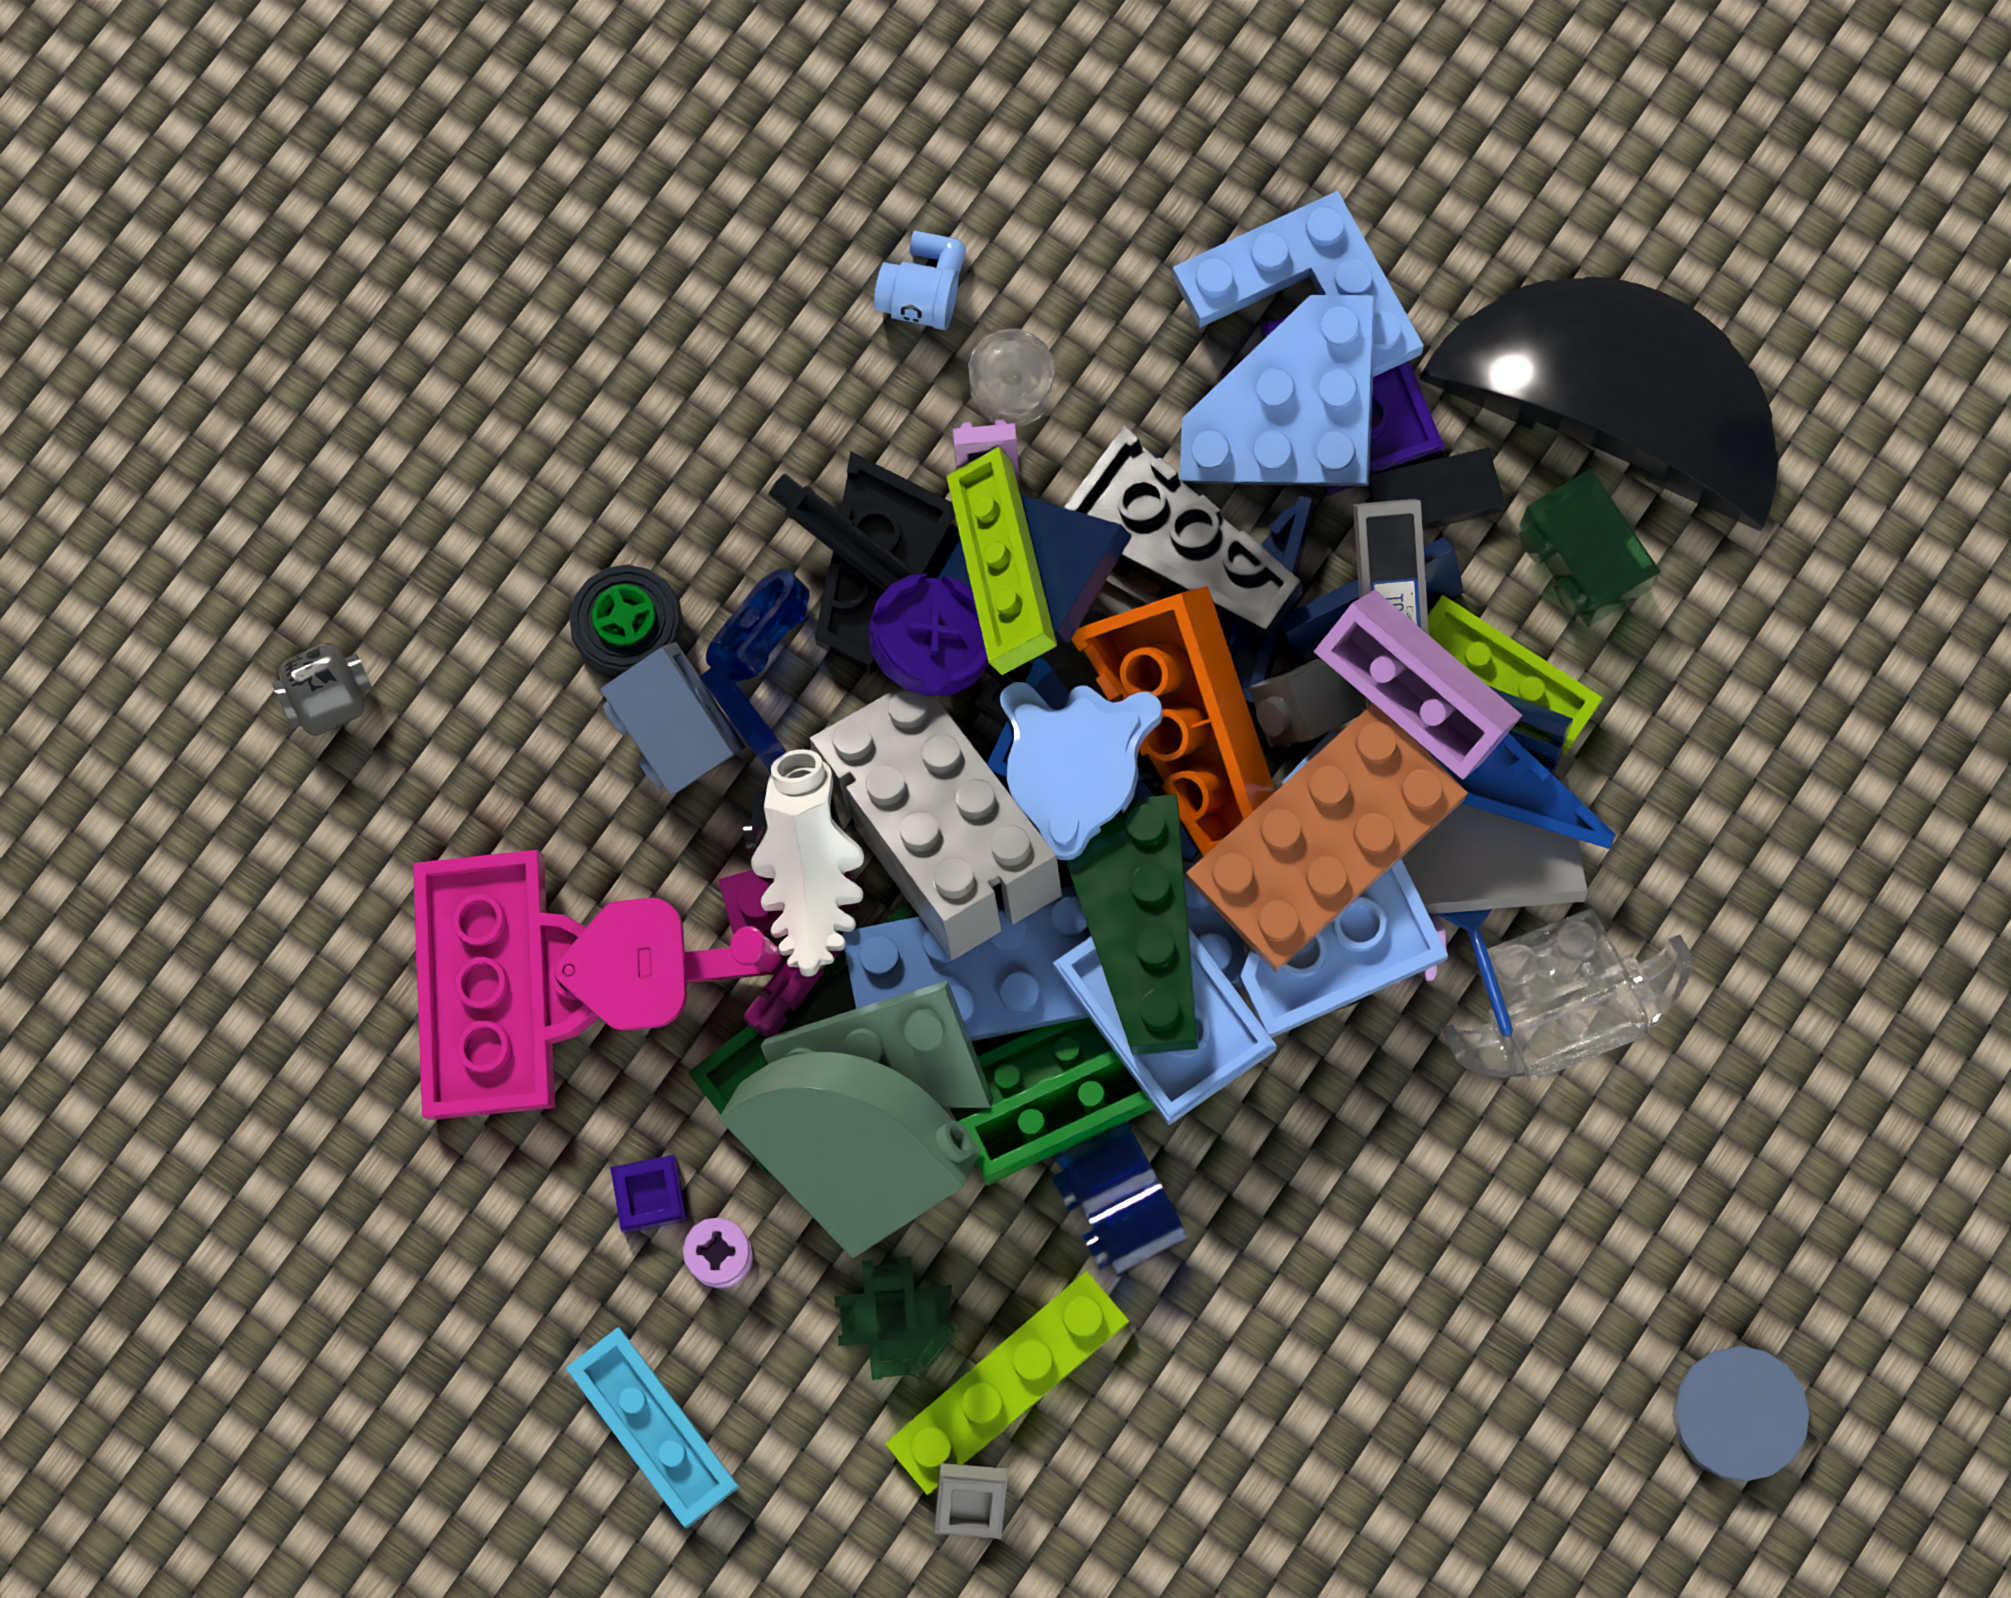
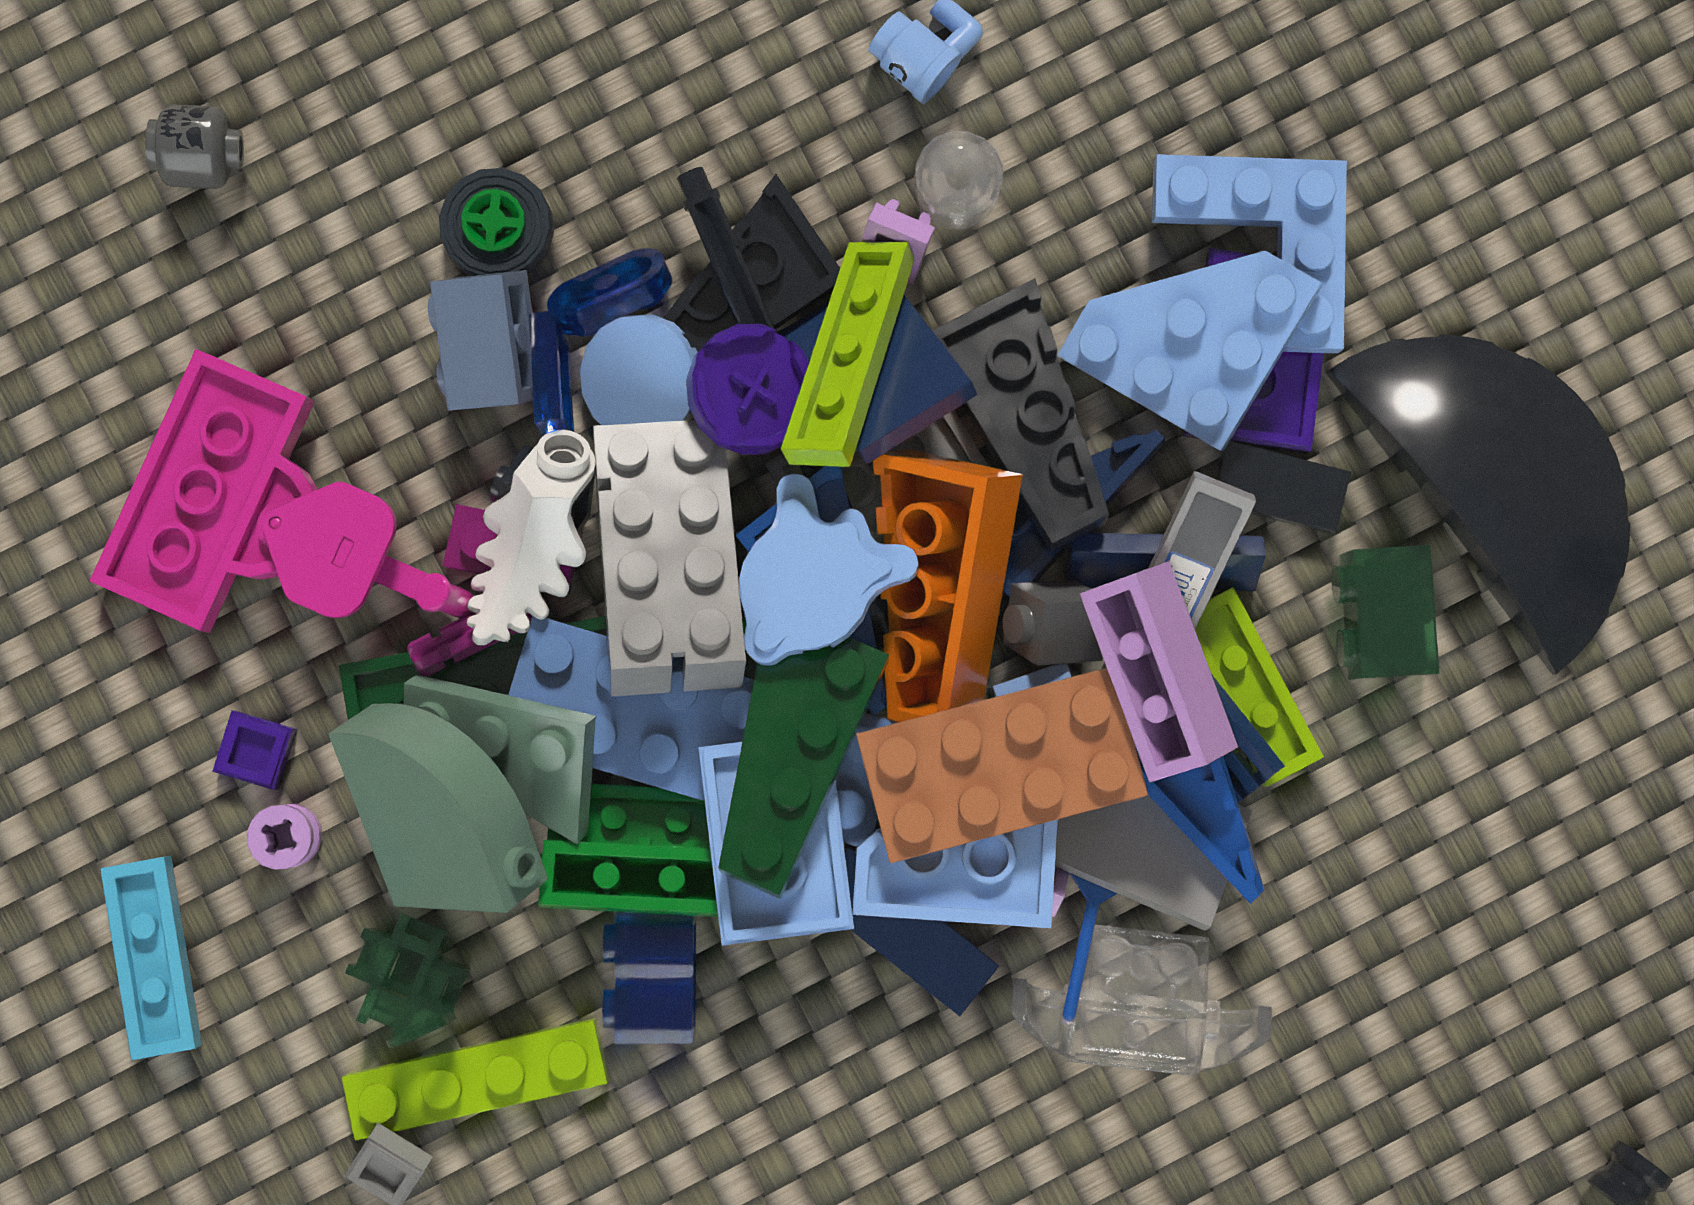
camera: 20 degrees right, 10 degrees up
none -> light blue tile [580,314,697,425]
none -> dark blue tile [844,846,999,1017]

